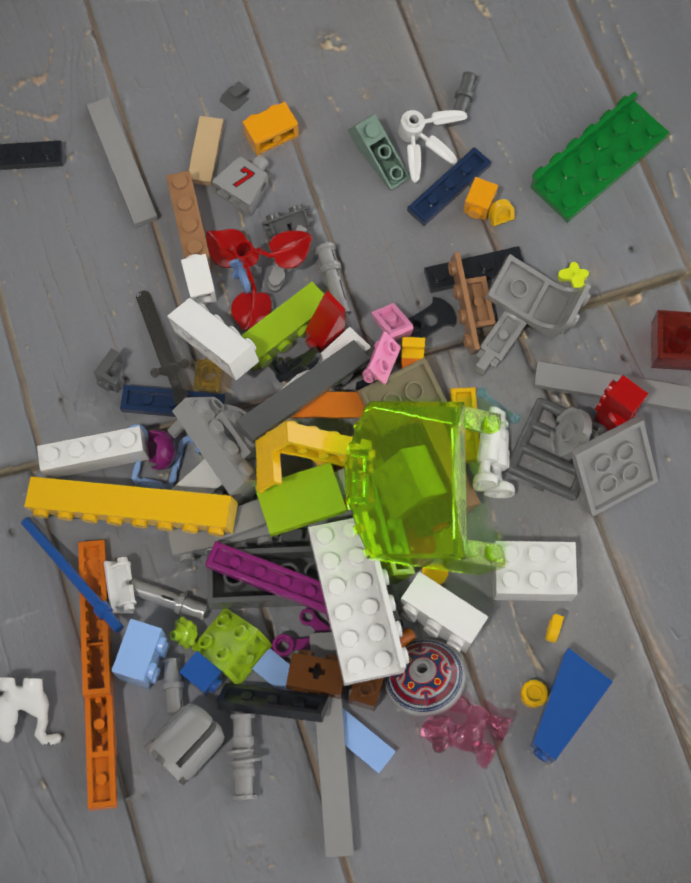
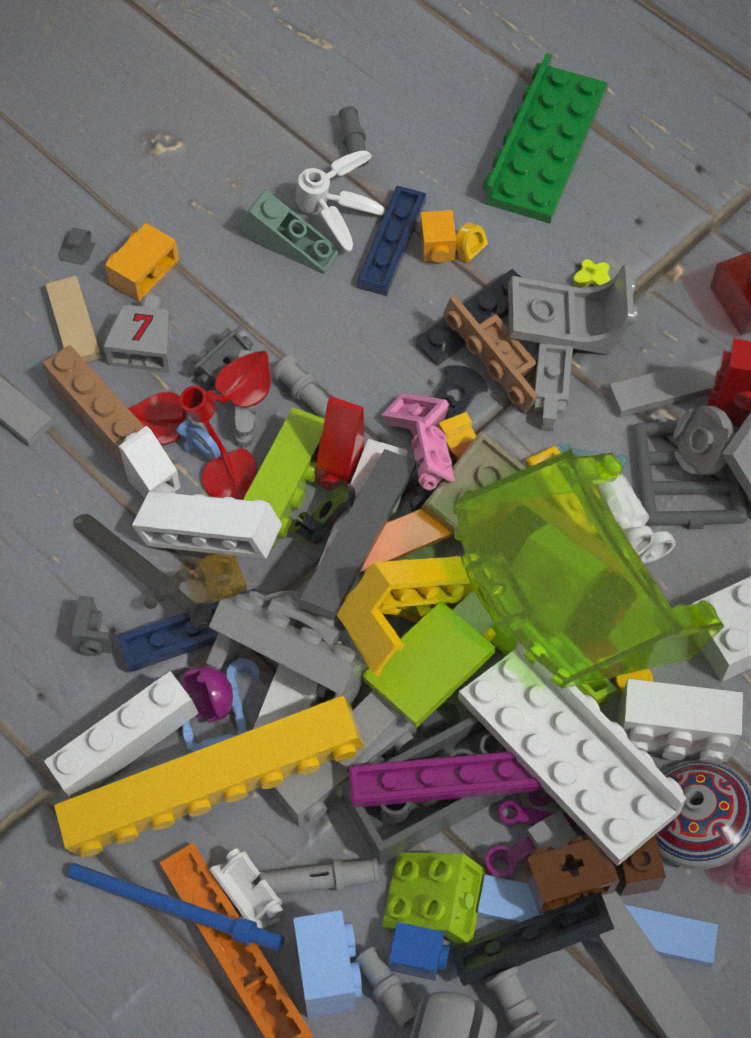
camera: 25 degrees left, 10 degrees down
lime plant [169,616,198,649] -> none

